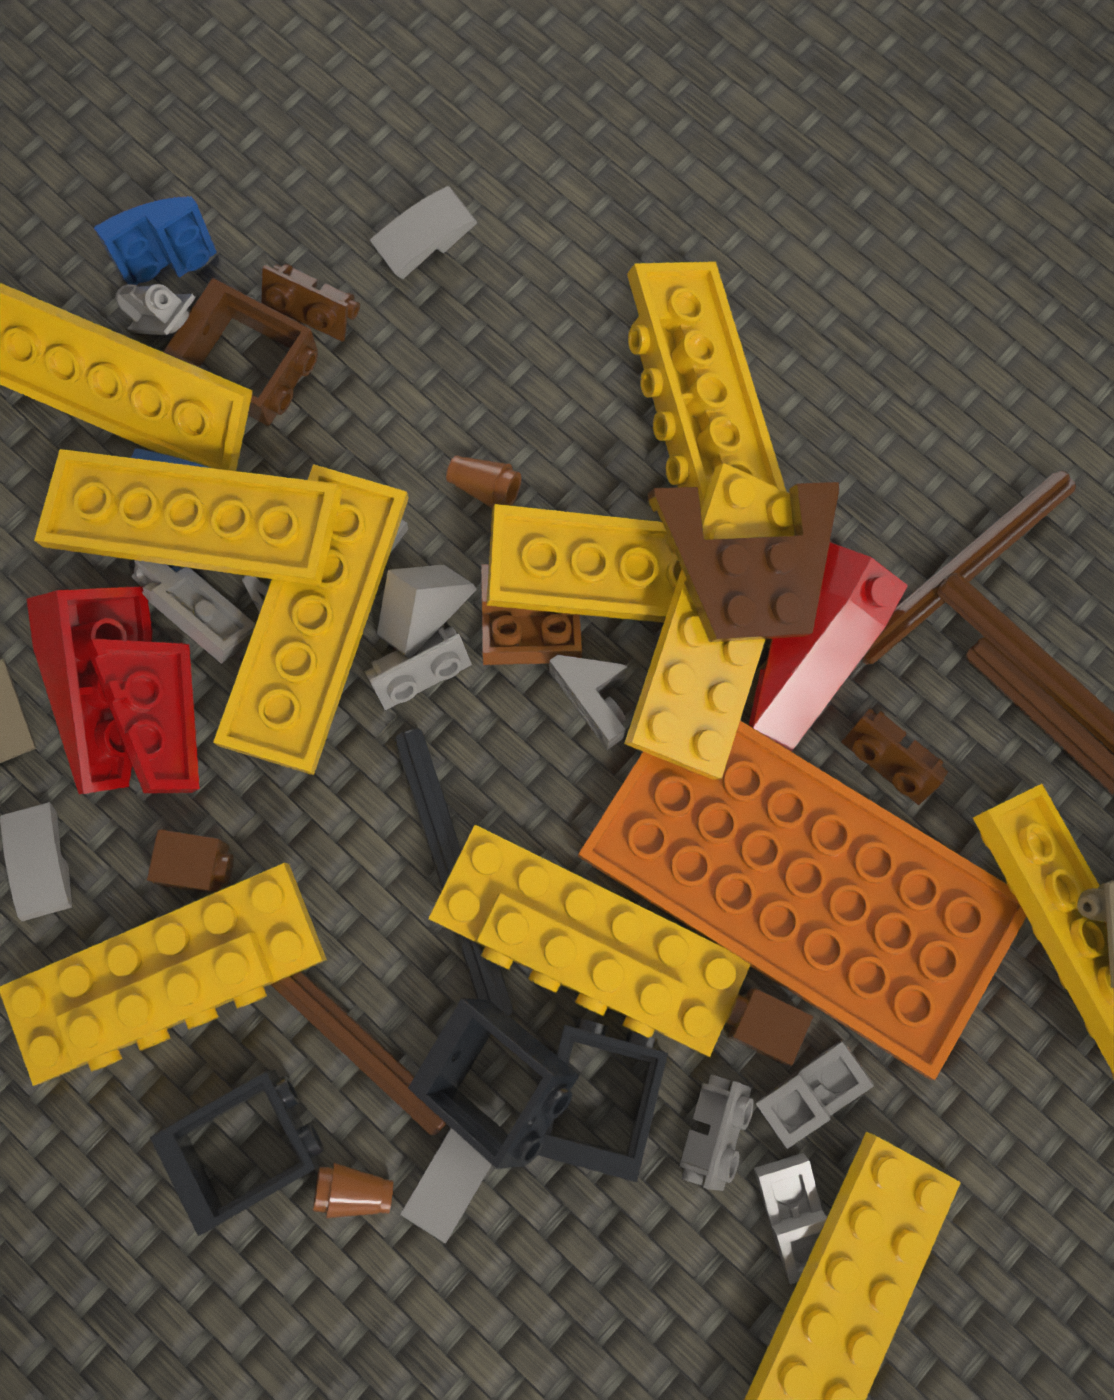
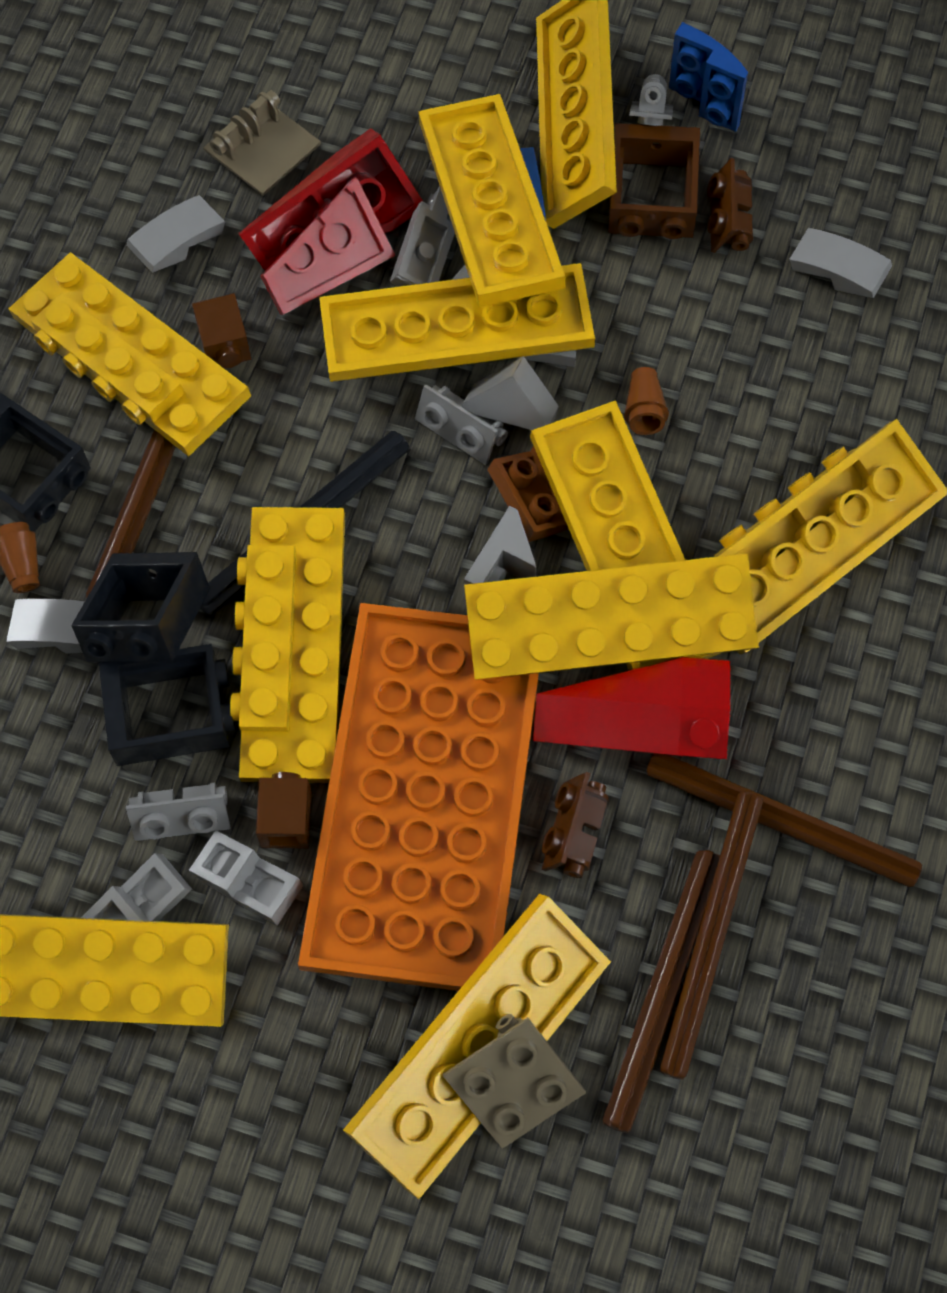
camera: 70 degrees right, 10 degrees down
reddish brown wing [648,482,840,642] -> none

